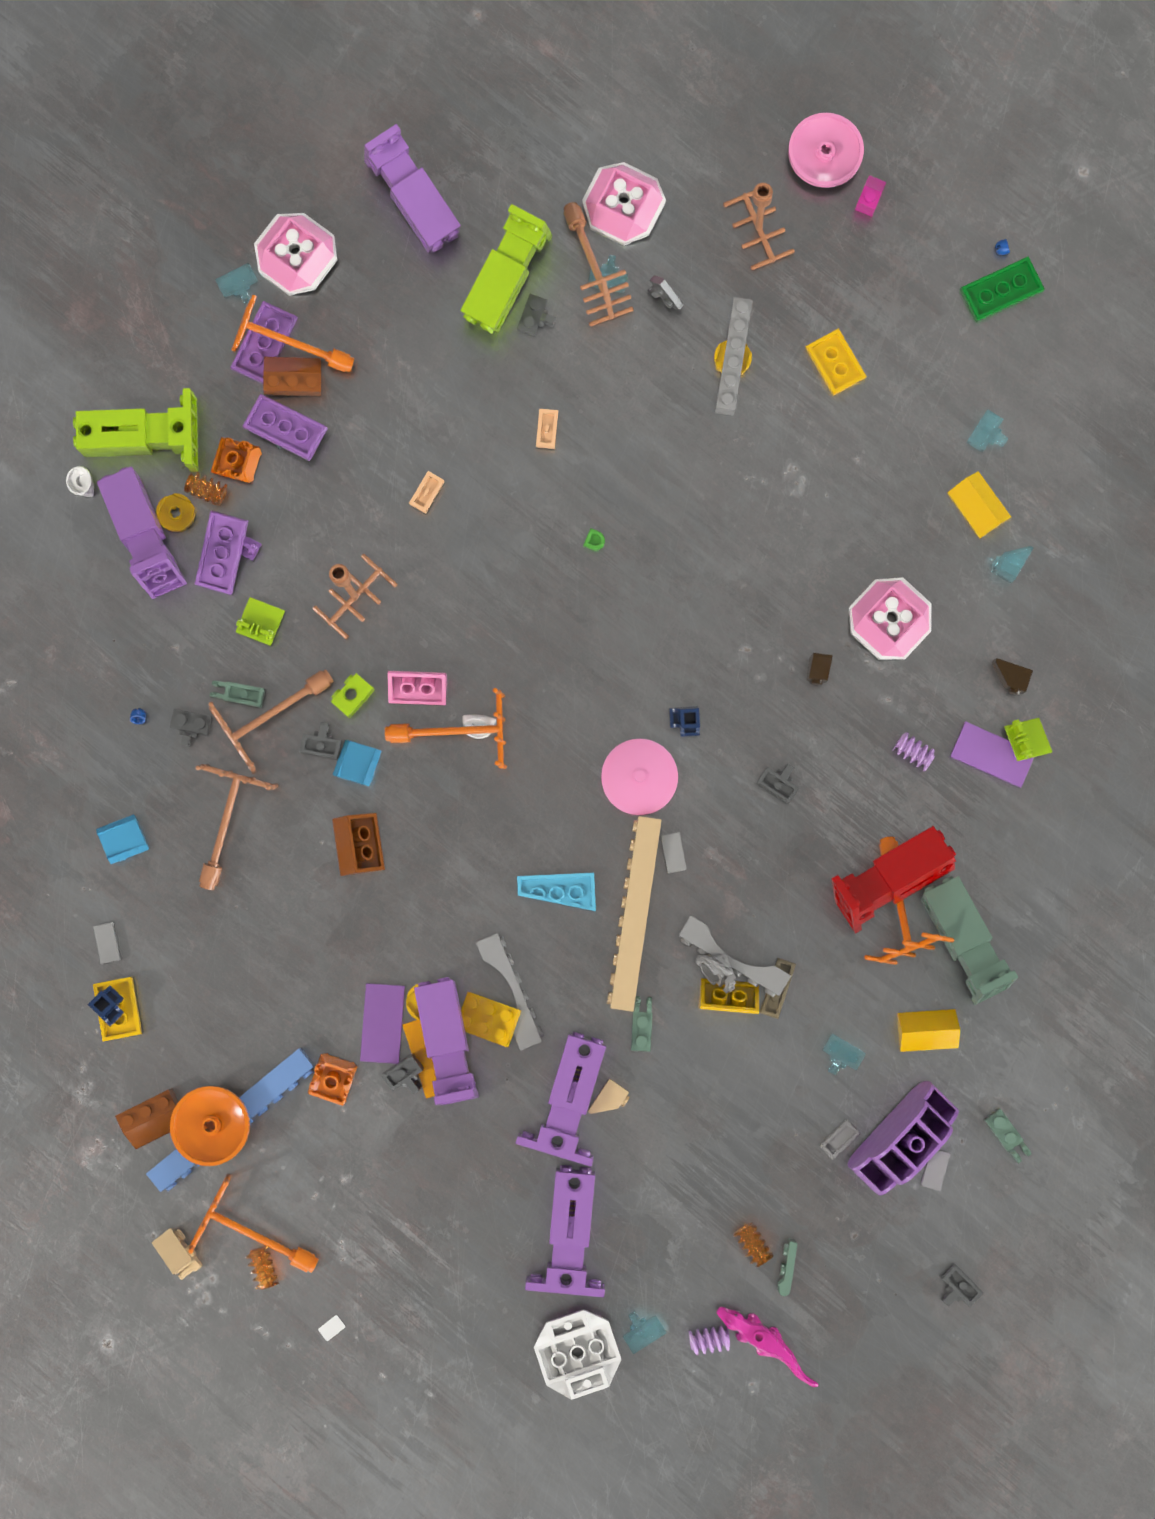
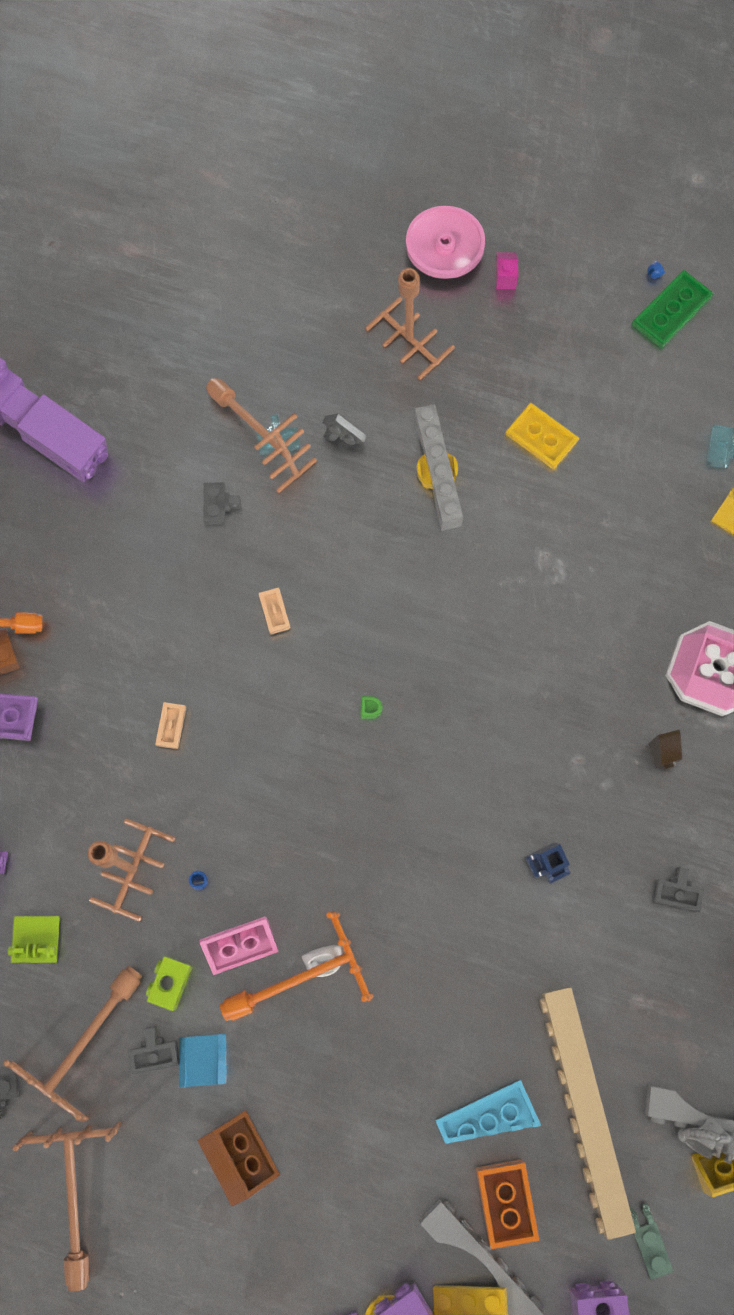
camera: 20 degrees left, 10 degrees down
sand green hinge [210,681,266,708] -> none
lime brick [460,204,552,334] -> none
bright pink piece [582,162,666,246] -> none
bright pink dish [601,739,678,816] -> none
light grey tile [660,832,687,874] -> none
none -> blue hinge [189,871,208,890]
none -> orange brick [475,1159,539,1249]

